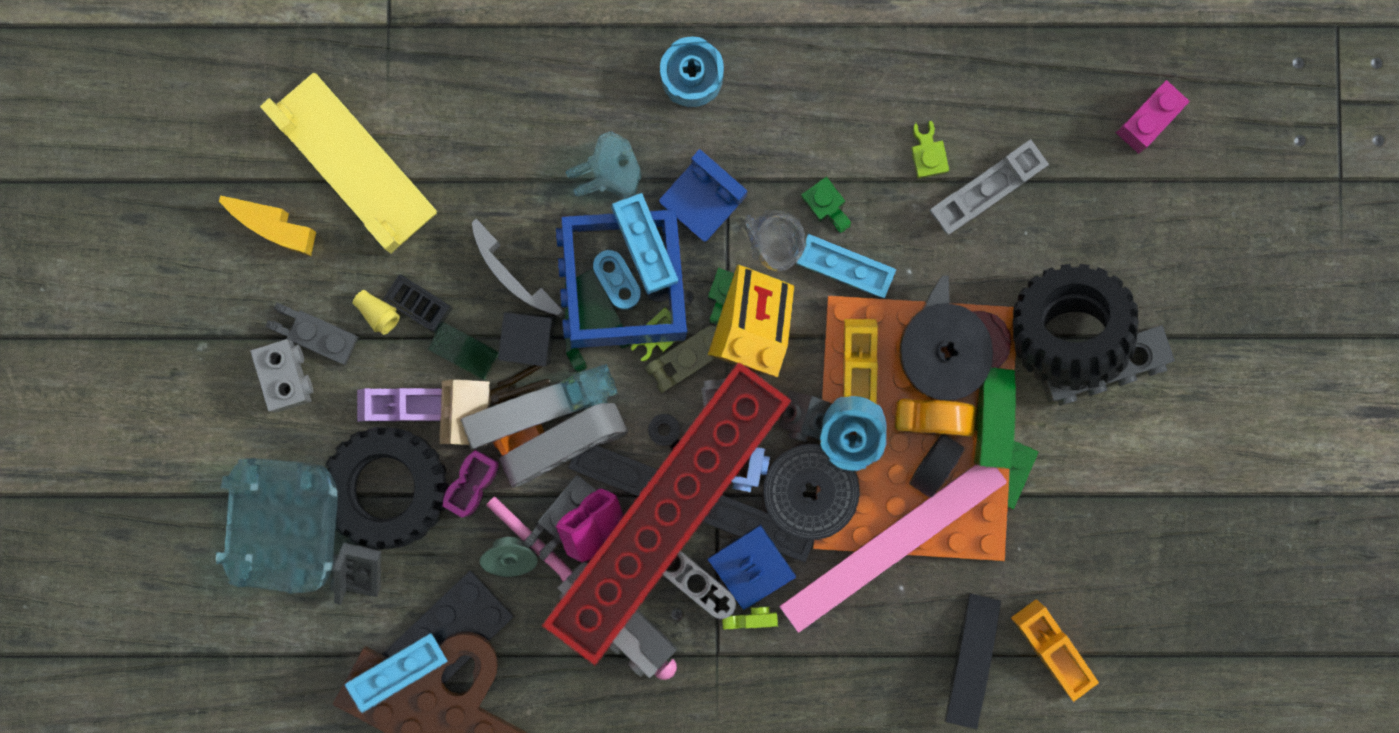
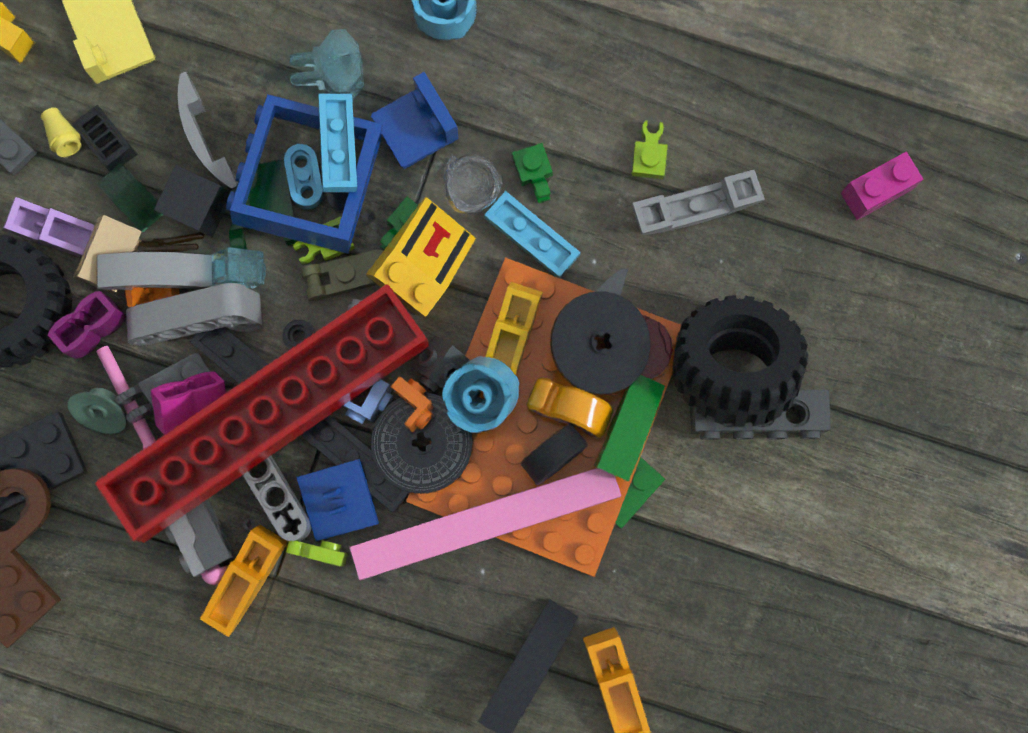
camera: 15 degrees right, 5 degrees down
none -> light orange slope [200,524,288,637]
none -> orange bracket [391,376,434,433]

